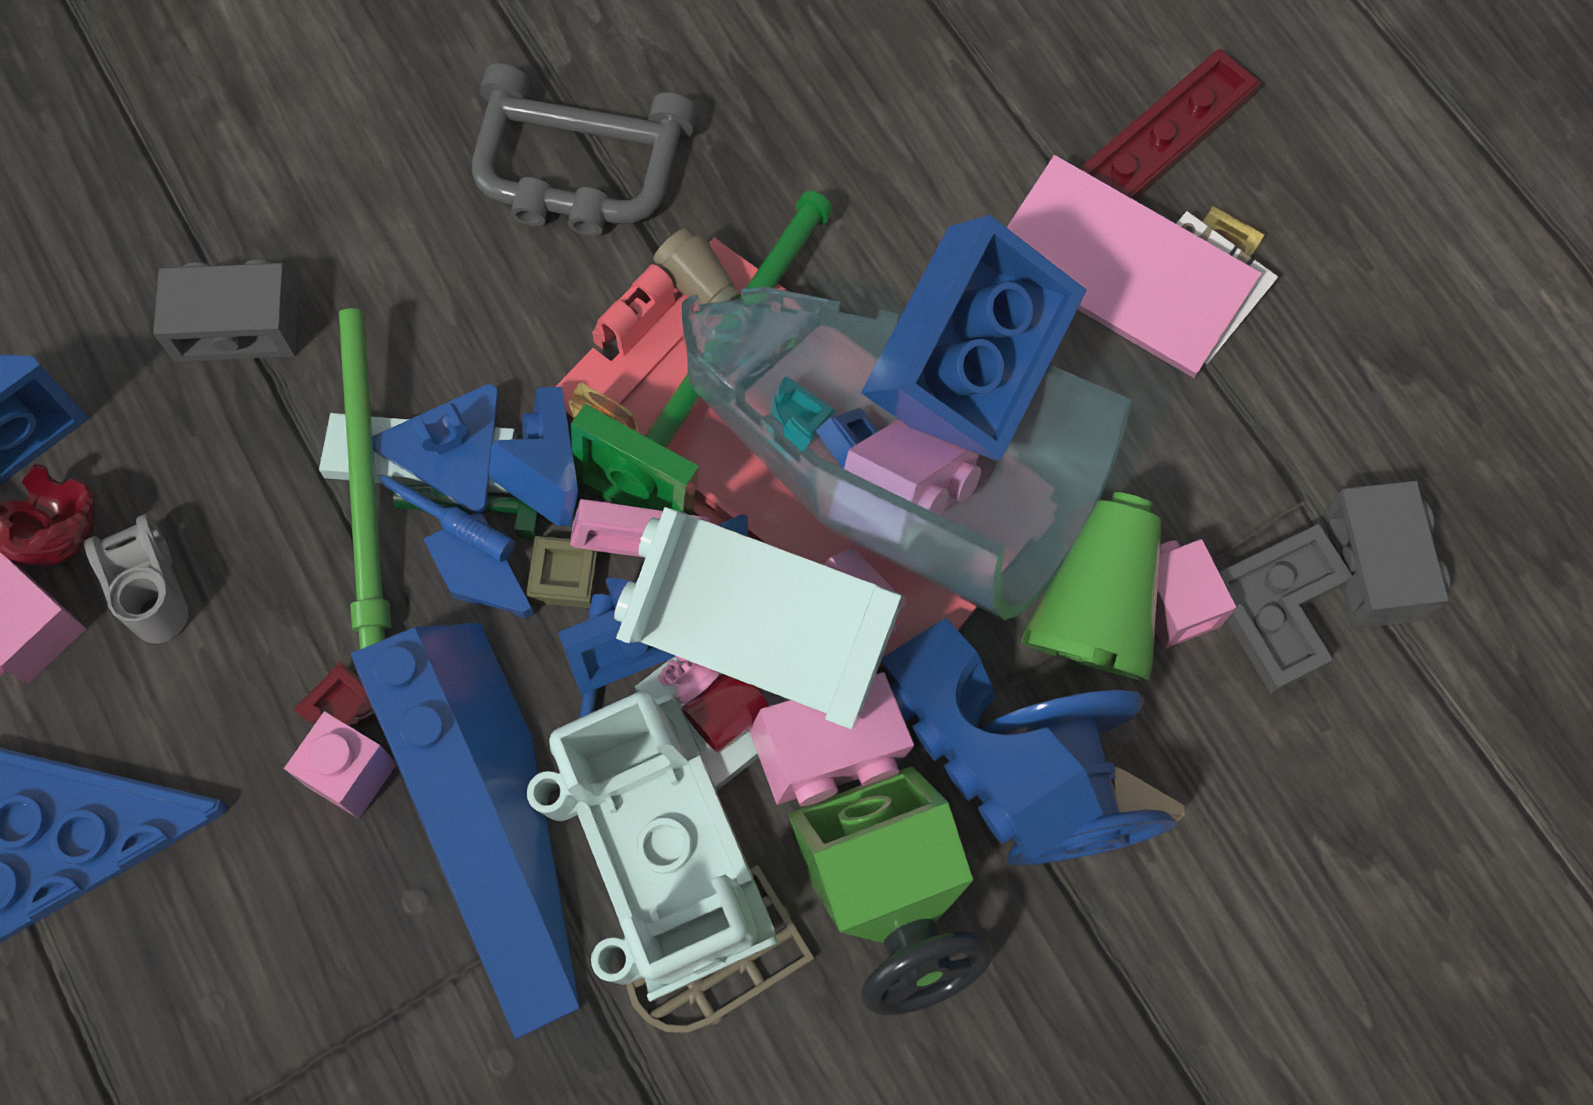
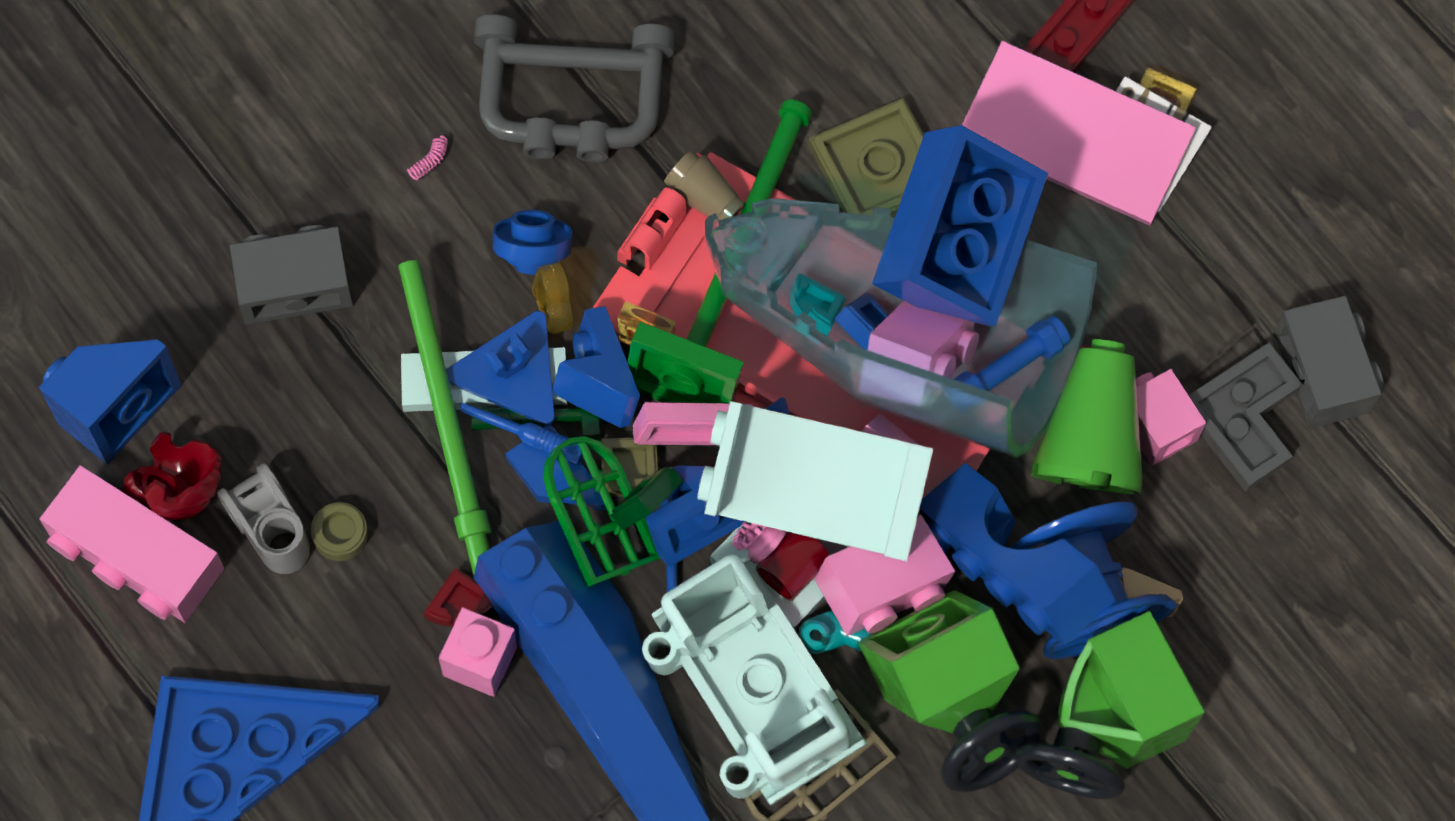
camera: 10 degrees left, 0 degrees up
none -> olive tile [311,502,368,561]
none -> bright pink leg [407,135,448,180]
none -> blue plate [492,210,572,275]
none -> clear yellow tile [532,262,573,334]
none -> green window [543,436,660,587]
none -> dark green tile [610,466,683,530]
none -> teal arm [798,611,873,654]
none -> olive tile [808,98,924,233]
none -> blue bar [944,315,1071,416]
none -> bright green piece [1013,611,1205,799]

